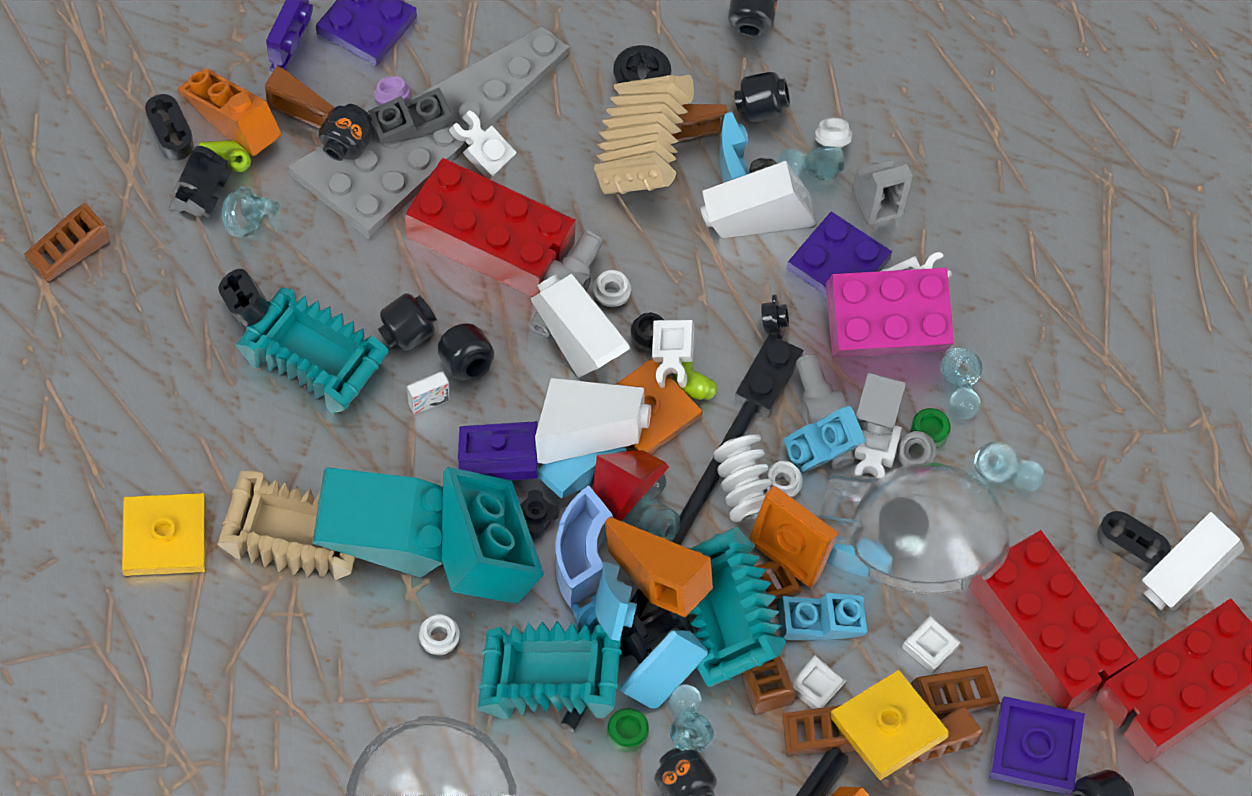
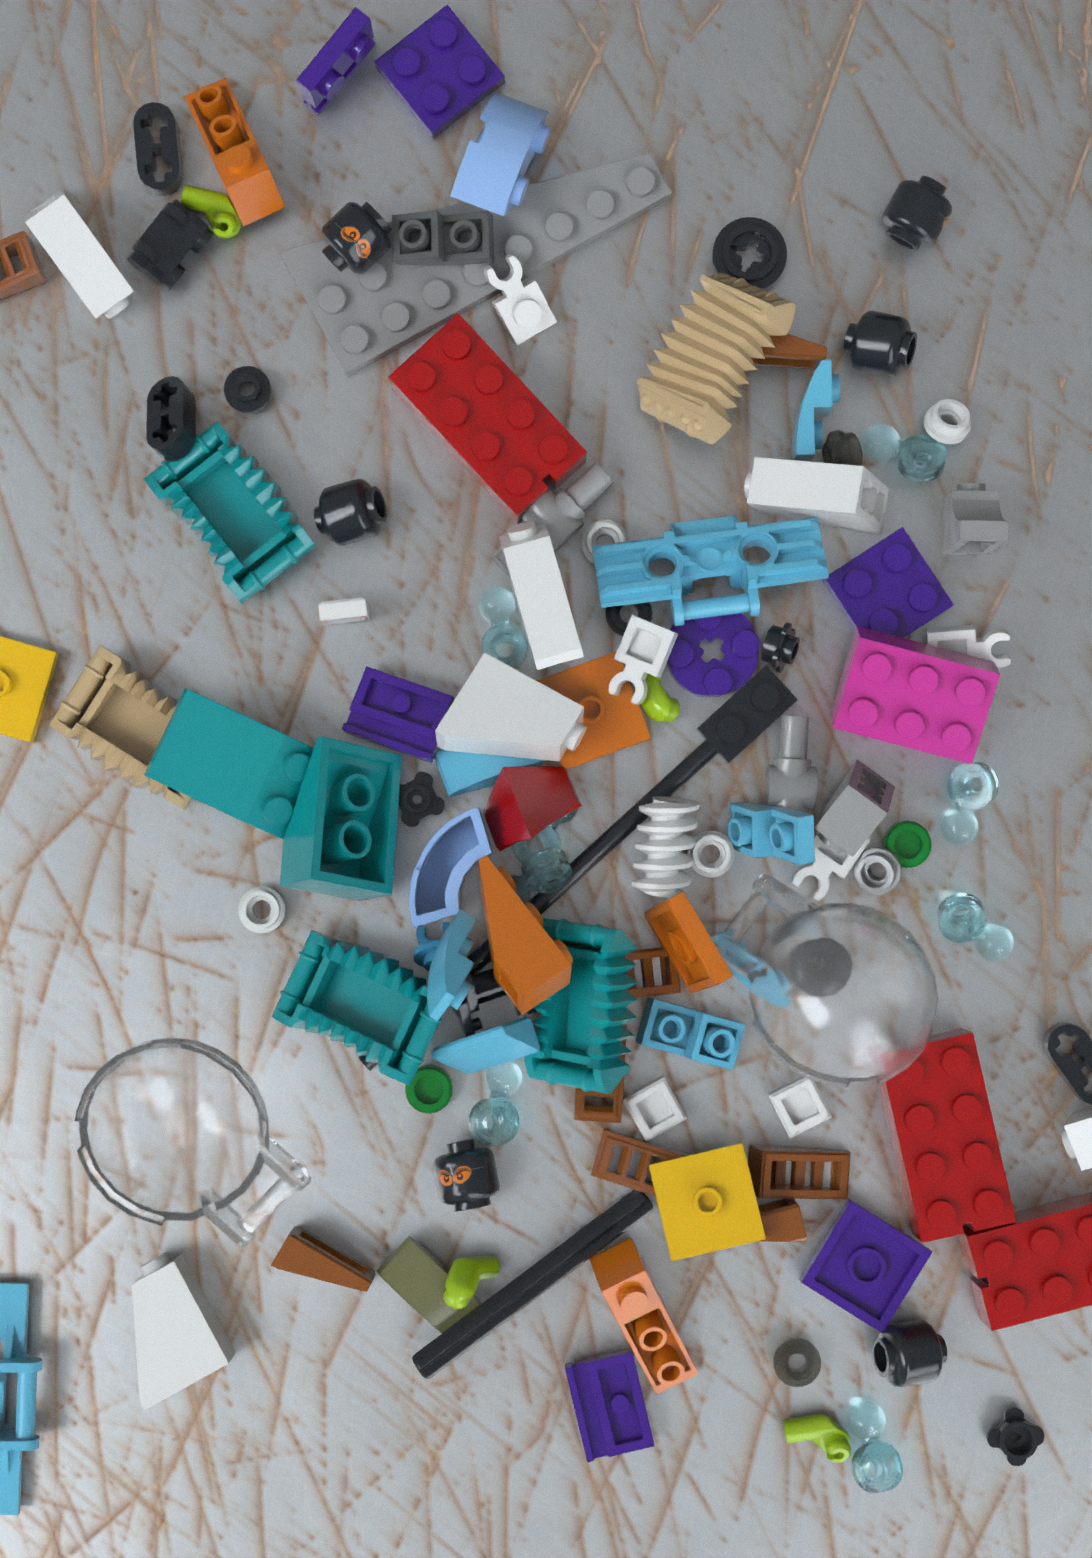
camera: 25 degrees right, 25 degrees up
clear light blue piece [222,187,280,238] -> none
dark orange slope [265,66,334,129] -> none
lavender plate [374,76,411,106] -> none
black head [438,323,494,381] -> none
none -> white slope [23,190,134,319]
none -> black plate [224,366,271,414]
none -> light blue brick [450,93,551,216]
none -> clear light blue plate [478,586,528,669]
none -> medium azure piece [592,515,829,626]
none -> dark purple plate [667,613,760,697]

